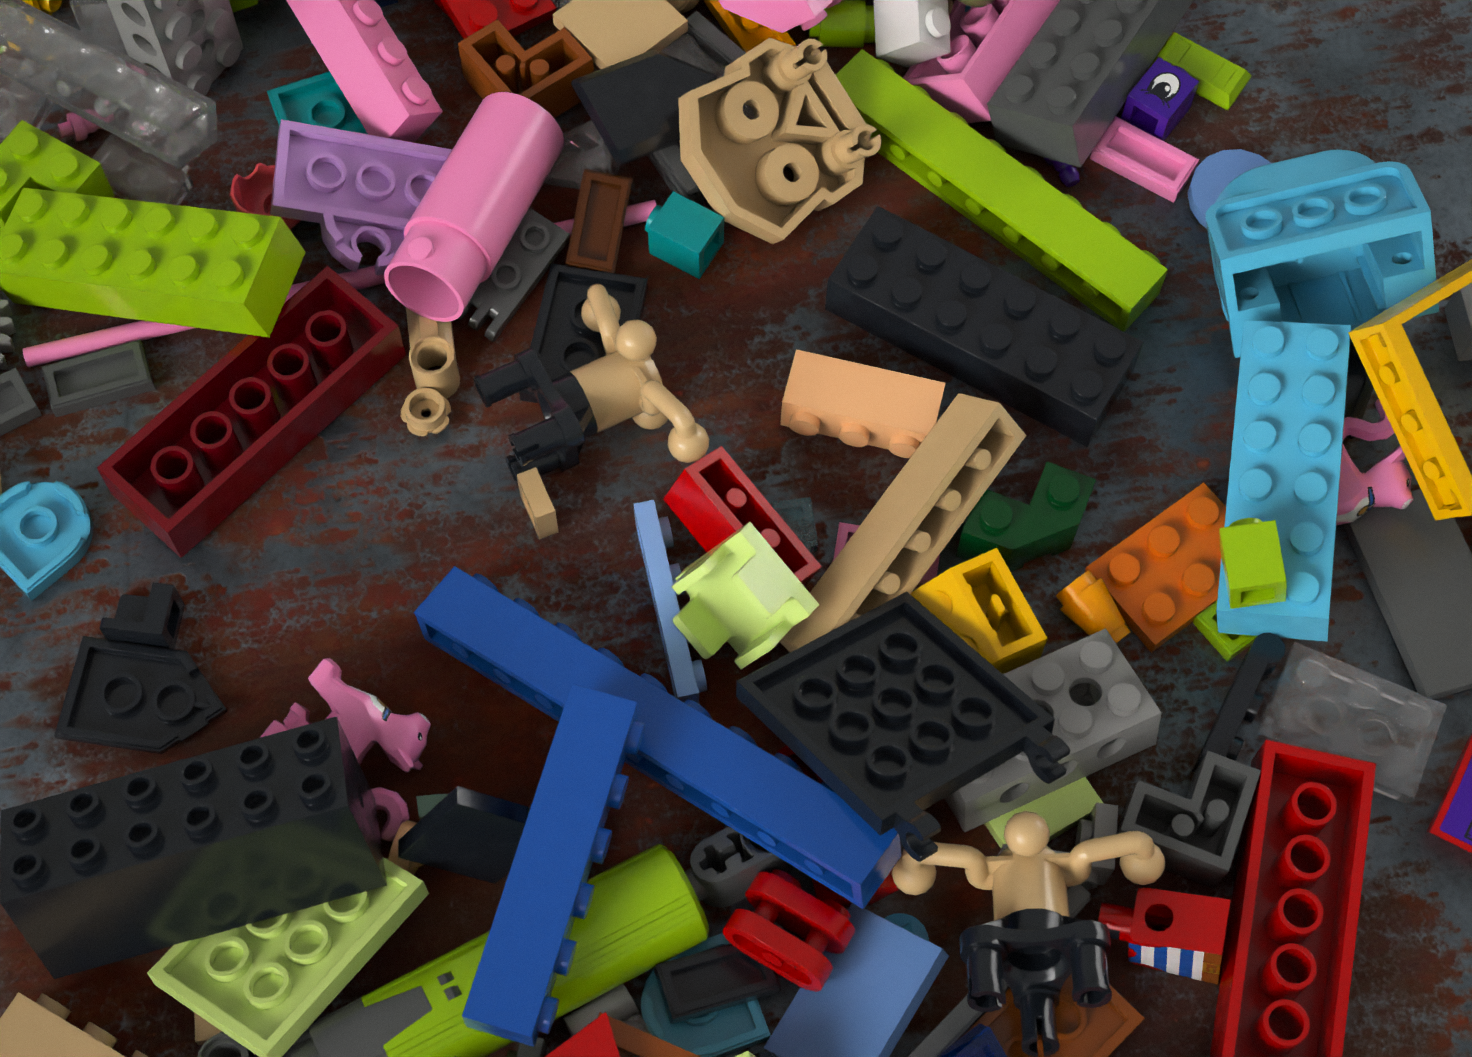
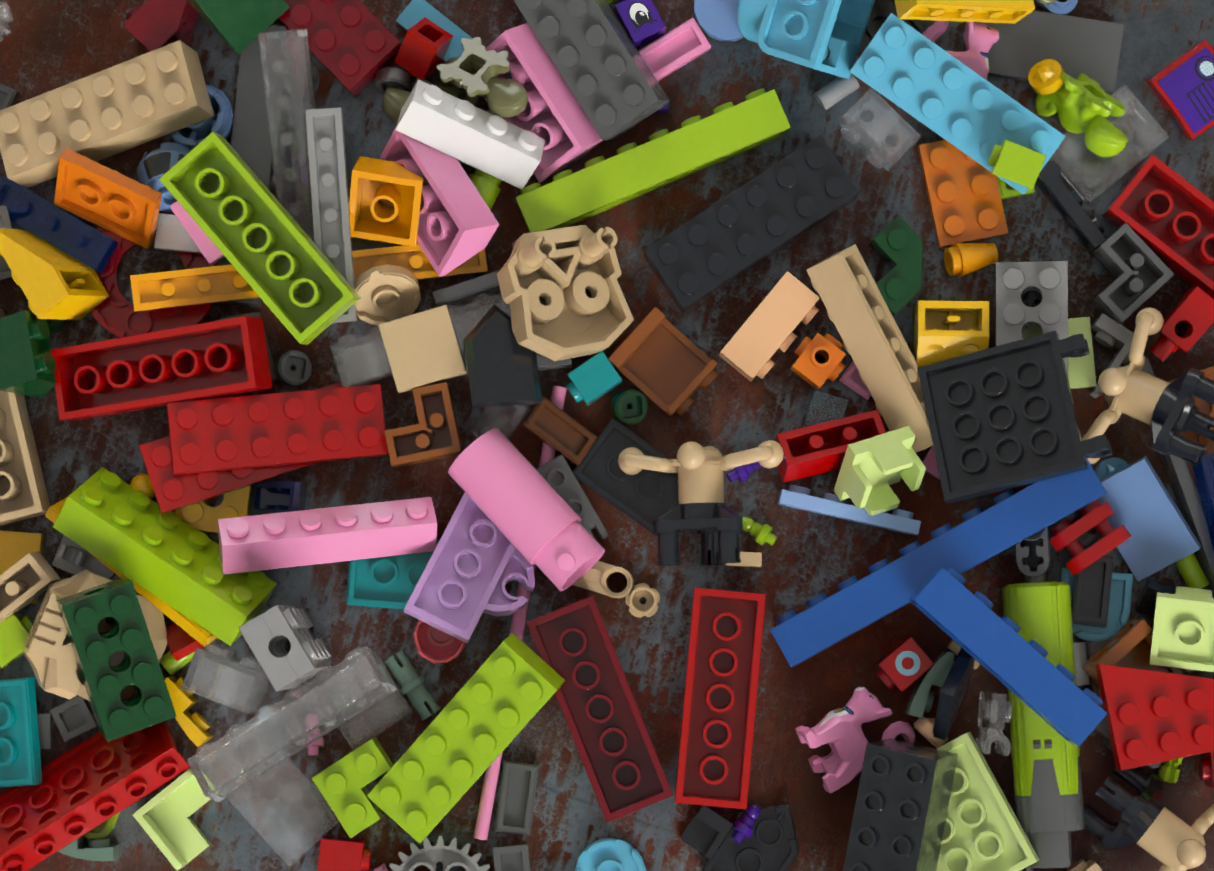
camera: 60 degrees left, 20 degrees up
none -> sand green pin [384,650,441,721]
none -> dark orange panel [608,307,718,418]
none -> dark green tile [611,388,648,424]
none -> red brick [674,588,766,810]
none -> dark purple piece [726,462,761,483]
none -> dark purple piece [731,803,761,843]
none -> lime piece [742,516,778,546]
none -> orange brick [790,333,846,391]
none -> light grey piece [814,73,860,111]
none -> clear brick [839,88,921,172]
none -> red brick [875,637,934,692]
none -> clear plate [976,691,1012,756]
none -> yellow tile [1028,59,1065,95]
none -> lime animal [1035,73,1128,157]

